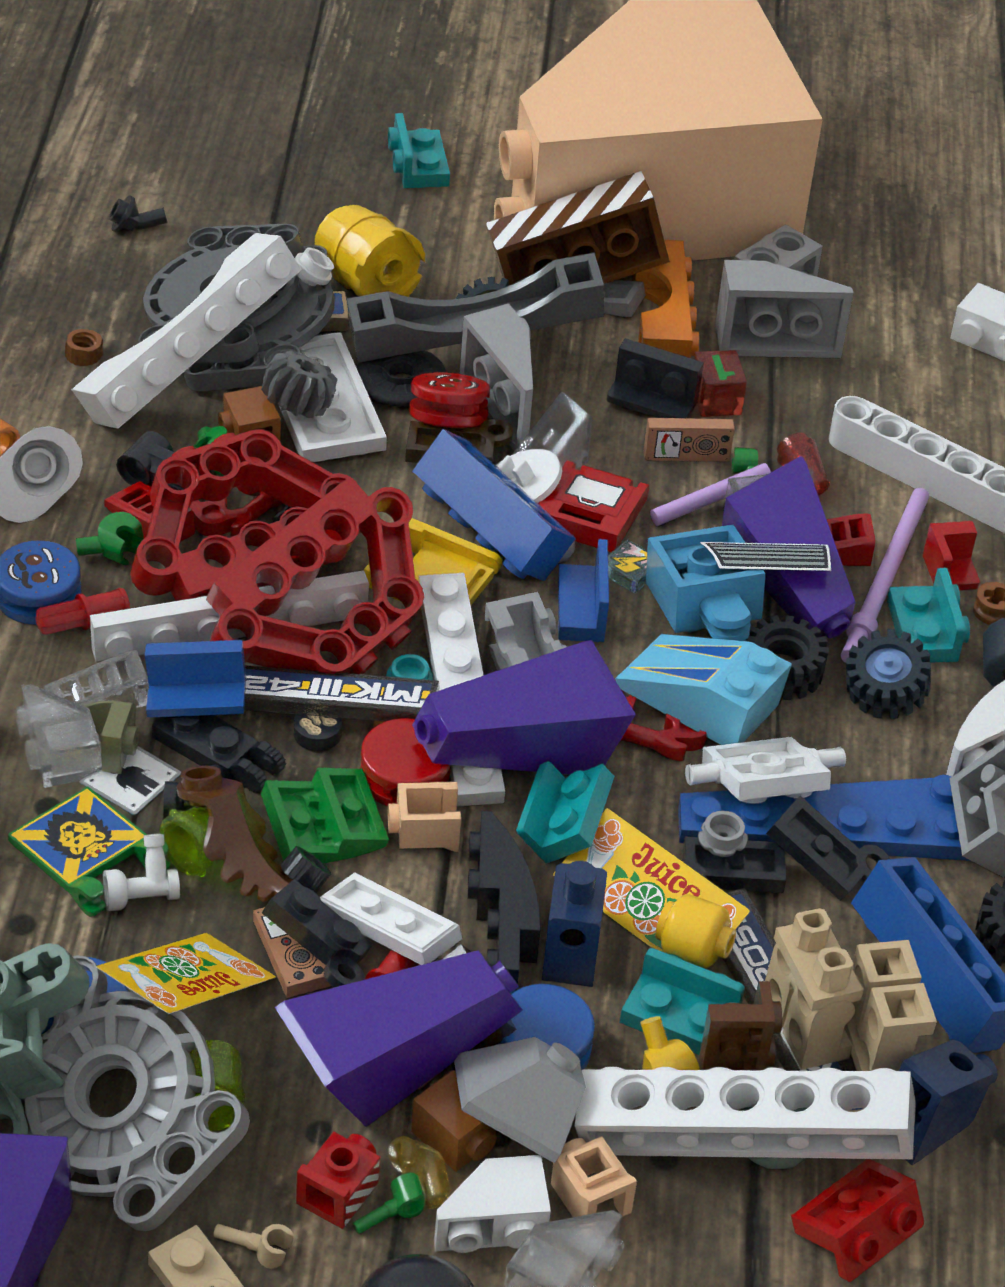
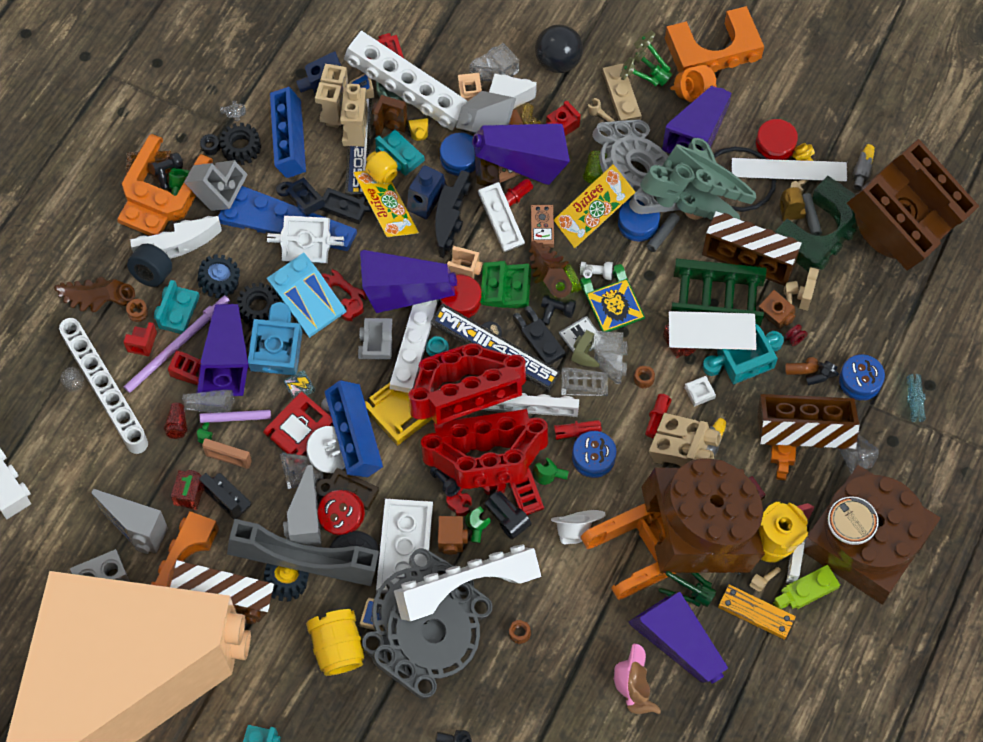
camera: 155 degrees left, 20 degrees up
blue panel [145,640,247,717] -> none
dark grey gear [261,351,338,418] -> none
black hinge [262,879,374,988] -> none
black axle [281,846,331,893] -> none
white plate [295,248,334,286] -> none
green hand [352,1173,425,1234] -> none
teal bracket [516,761,615,864] -> none
blue panel [558,539,609,642] -> none
light grey plate [698,811,748,857] -> none
sticker [700,542,831,571] -> none

